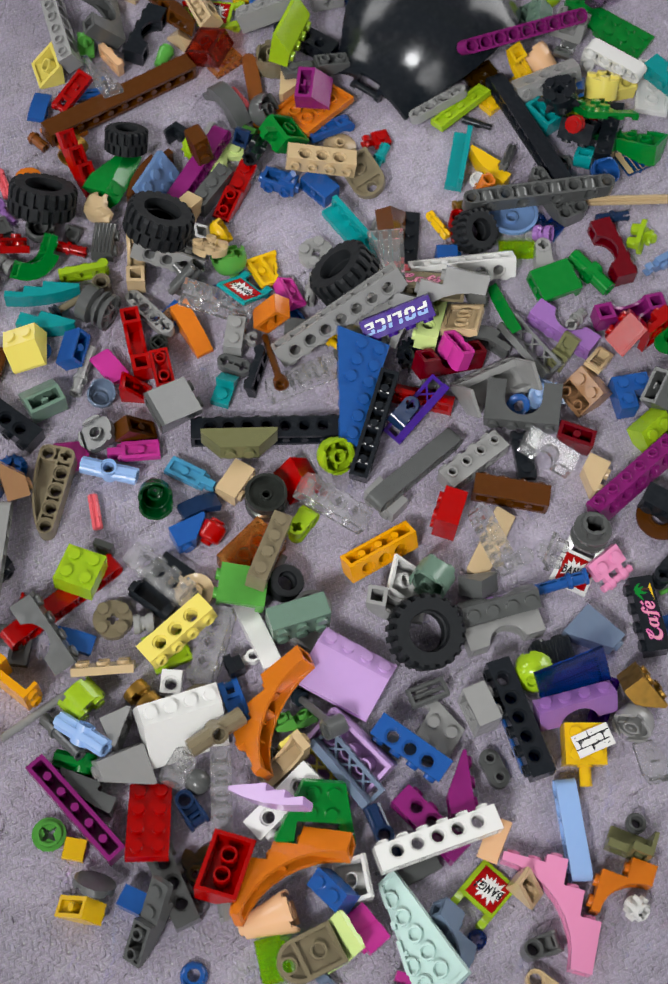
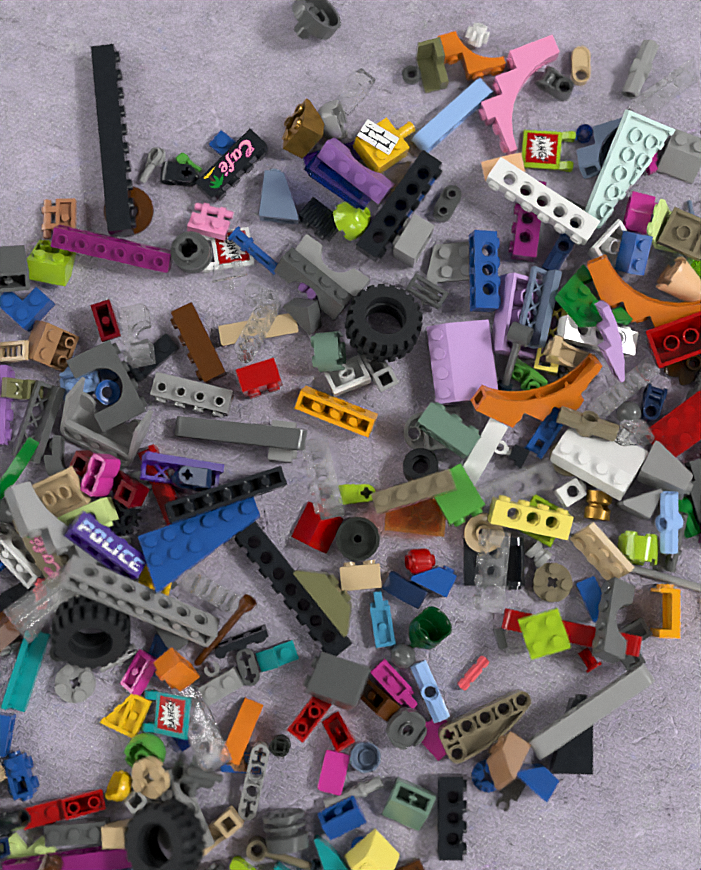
camera: 120 degrees left, 20 degrees up
red arch [119,306,153,381] -> none
lime cylinder [316,436,355,475] -> none
magenta slope [445,749,478,819] -> none
tan slope [506,866,544,910] -> none
tan slope [579,452,611,499] -> none
none -> dark grey piece [391,643,416,669]

